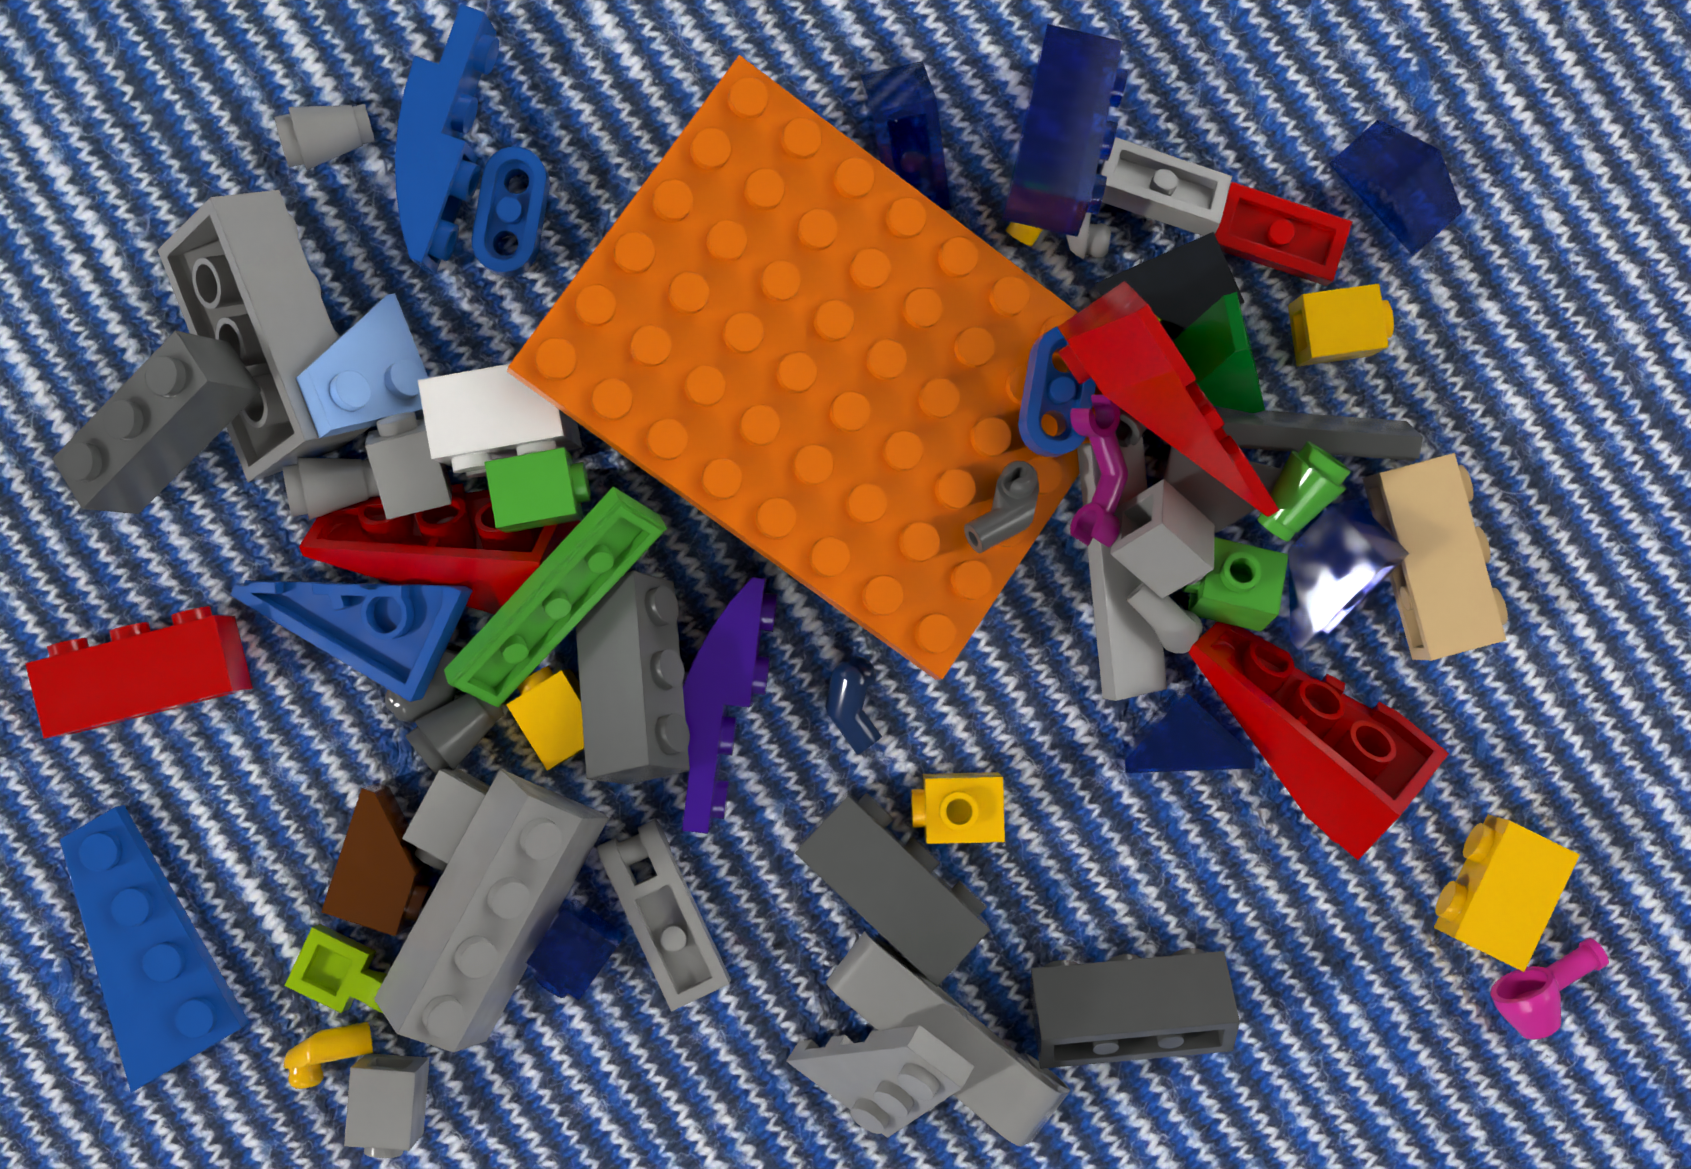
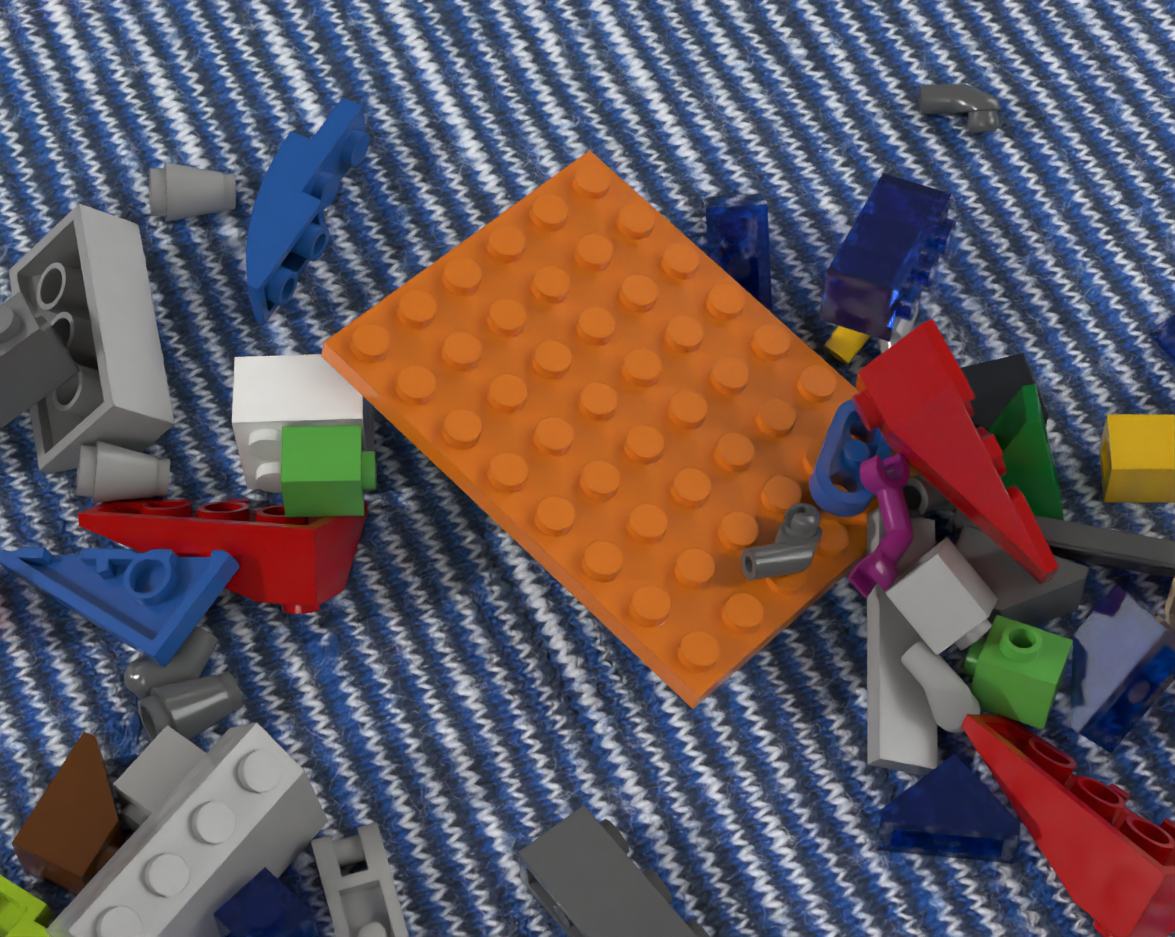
camera: 10 degrees right, 30 degrees down
light blue wing [296,293,428,438] -> none
light grey brick [365,412,452,520] -> none
bright green tile [444,487,667,708] -> none
blue plate [471,146,550,277] -> none
yellow brick [506,665,584,771] -> none
dark grey brick [576,571,690,785] -> none
dark purple slope [682,577,778,834] -> none
dark blue arm [825,656,882,755] -> none
yellow brick [911,772,1005,844] -> none
light grey plate [1092,136,1232,236] -> none
red plate [1215,182,1353,286] -> none
bright green cone [1257,441,1351,542] -> none

